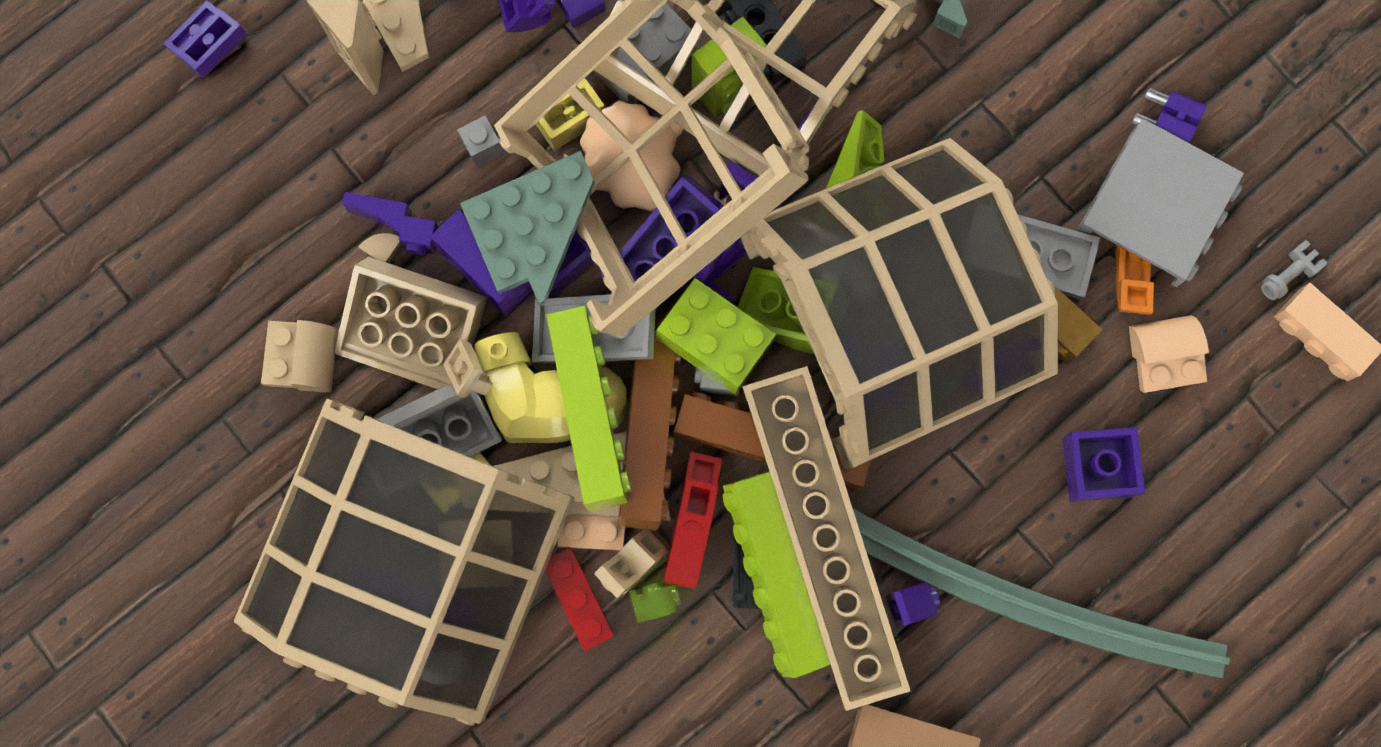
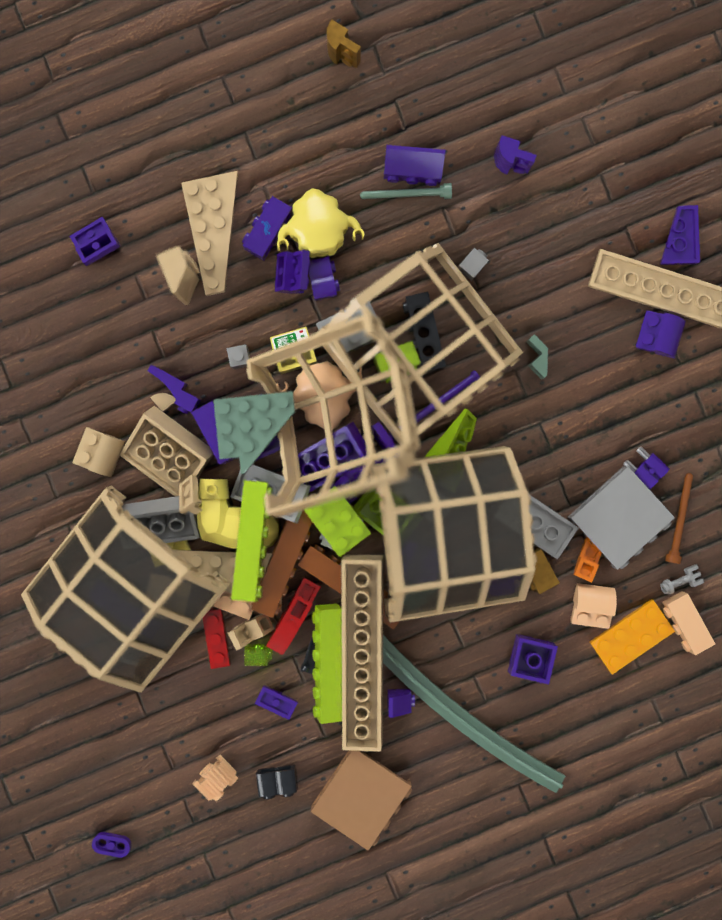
camera: 20 degrees right, 10 degrees up
none -> dark purple plate [255,685,298,720]
none -> light orange plate [589,599,675,675]
none -> dark orange piece [665,473,693,564]

